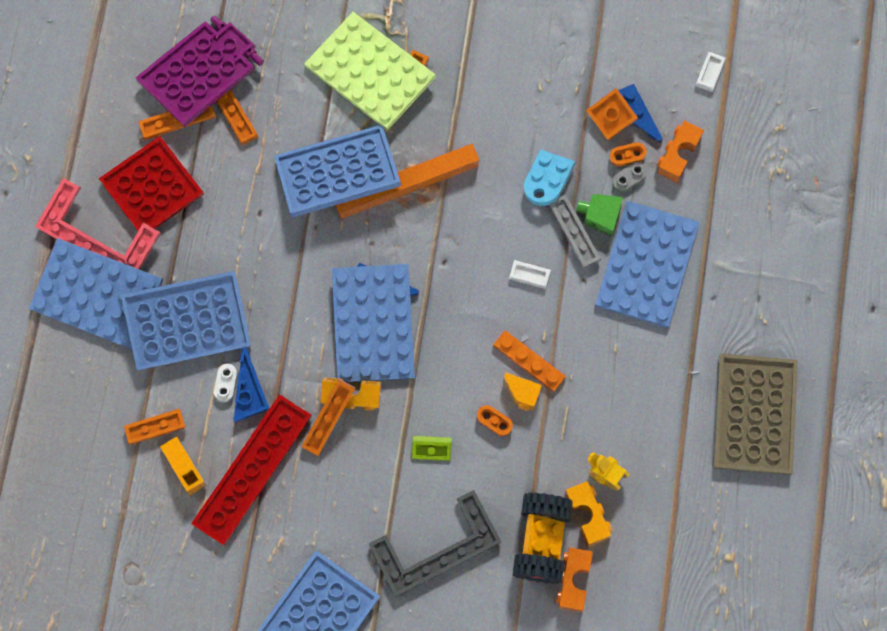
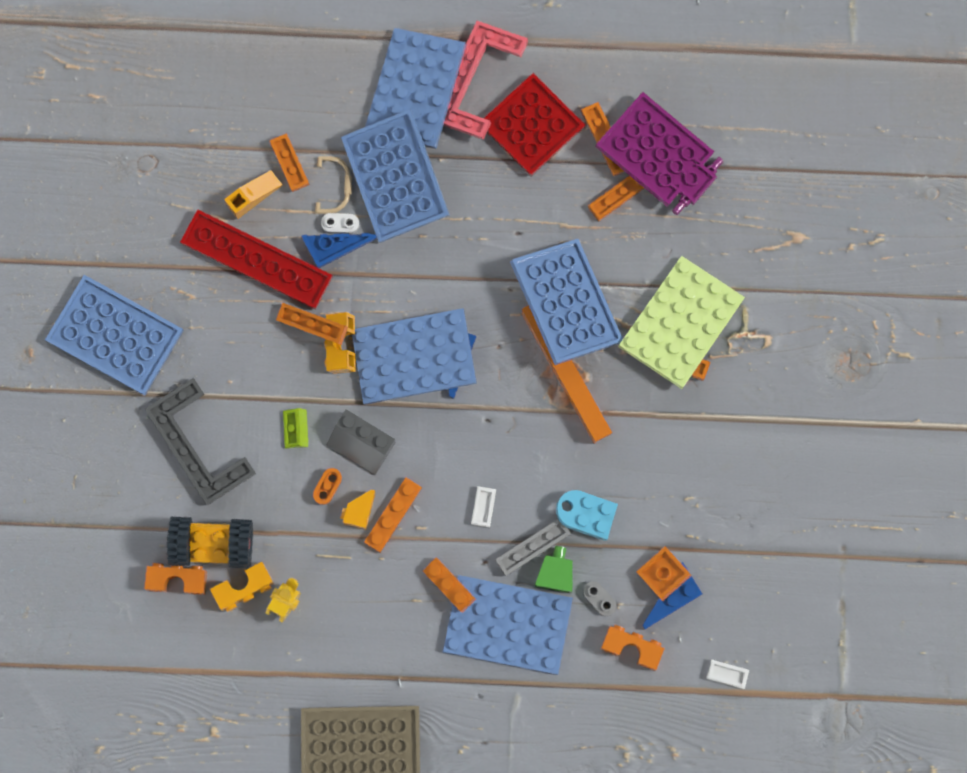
camera: 80 degrees right, 5 degrees up
orange plate [609,142,647,167] -> none
none -> tan piece [315,156,352,214]
none -> dark grey slope [326,409,396,475]
none -> orange plate [423,557,476,613]

